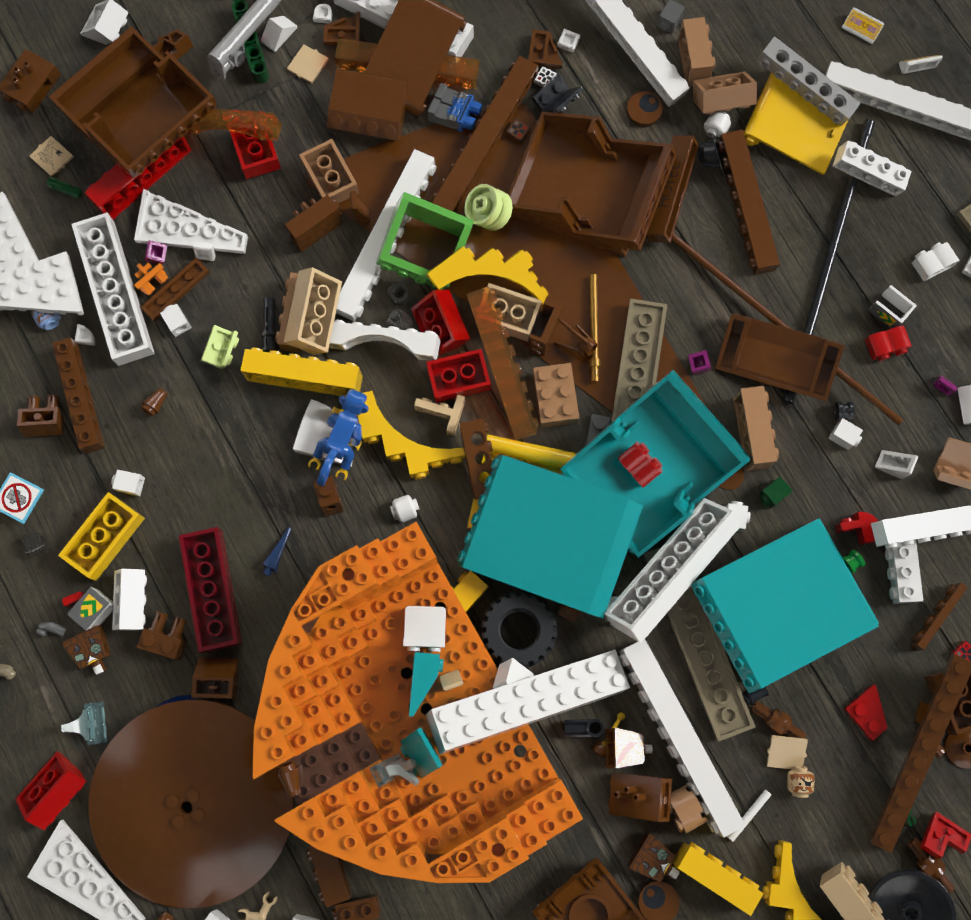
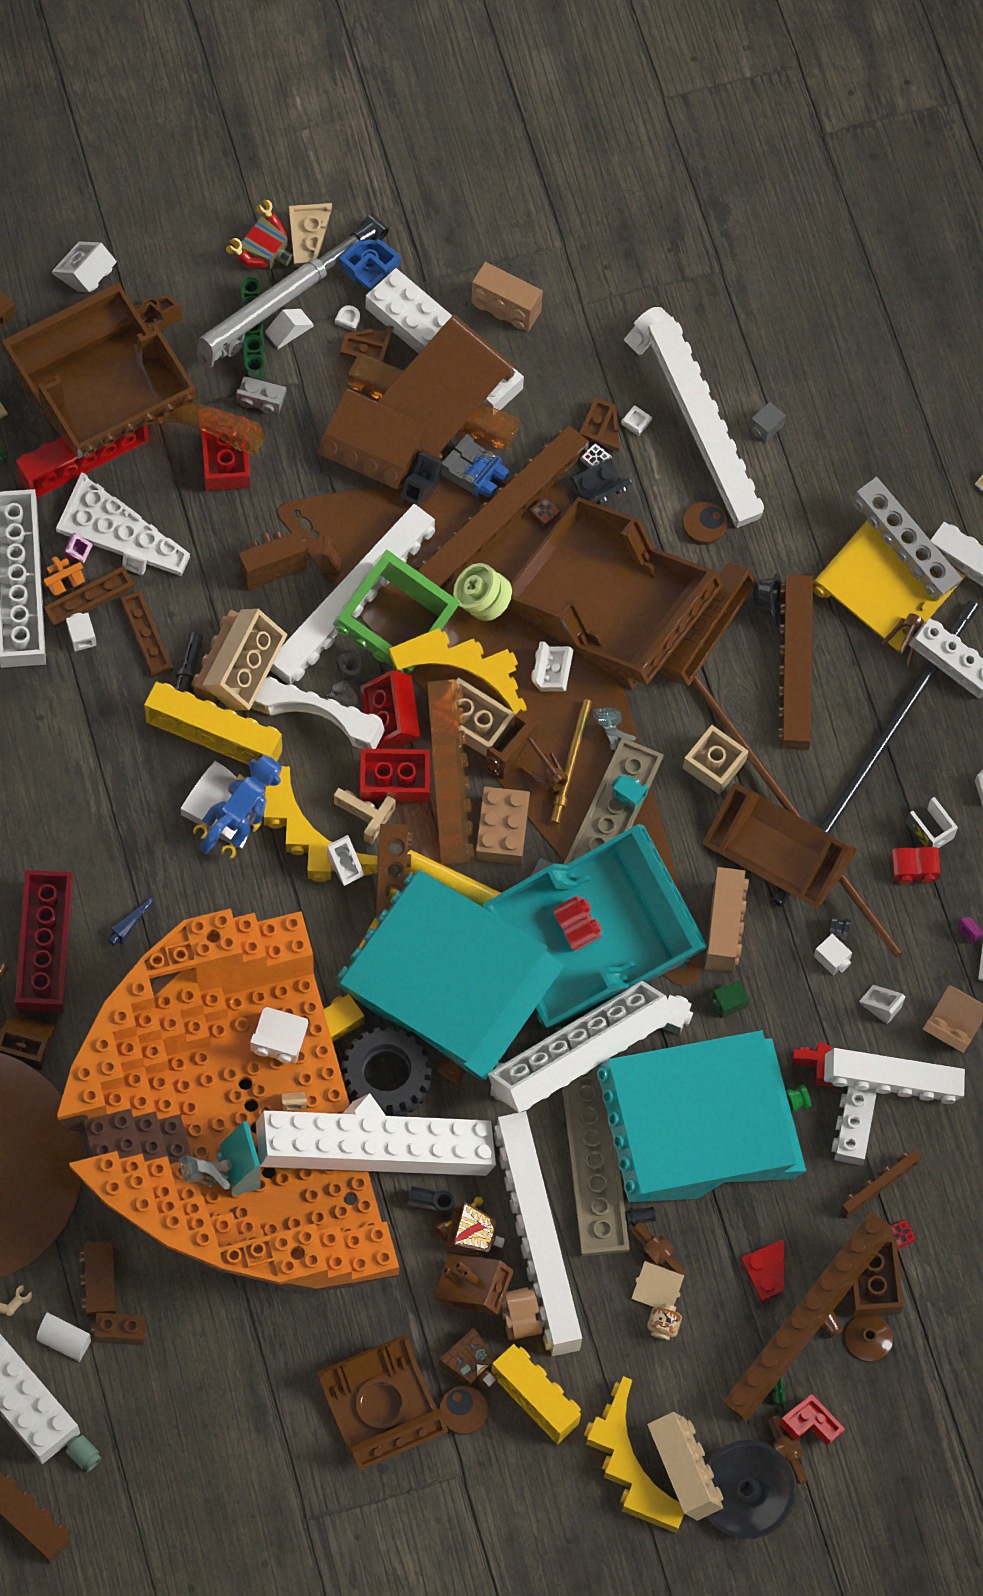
camera: 10 degrees right, 10 degrees down
reddish brown cone [141,388,168,417] -> none
yellowish green bracket [201,325,239,369] -> none
reddish brown cone [277,761,301,797] -> none
tan piece [287,44,329,84] -> none
medium nougat brick [299,139,359,203] -> none
reddish brown torso [313,476,344,517] -> none
white head [390,495,419,523] -> none
teal slope [409,652,444,717] -> none
medium nougat brick [677,17,715,87] -> none
magenta brick [688,350,711,375] -> none
medium nougat brick [693,71,757,114] -> none
white head [704,111,731,139] -> none
white bar [727,790,771,842] -> none
none -> reddish brown tile [120,590,173,678]
none -> light grey bracket [236,376,286,414]
none -> white slope [327,835,364,886]
none -> black brick [400,451,443,507]
none -> white bracket [531,642,573,692]
none -> piece [593,707,636,750]
none -> teal brick [612,774,649,811]
none -> tan brick [683,725,748,794]
none -> reddish brown plant [881,613,924,667]

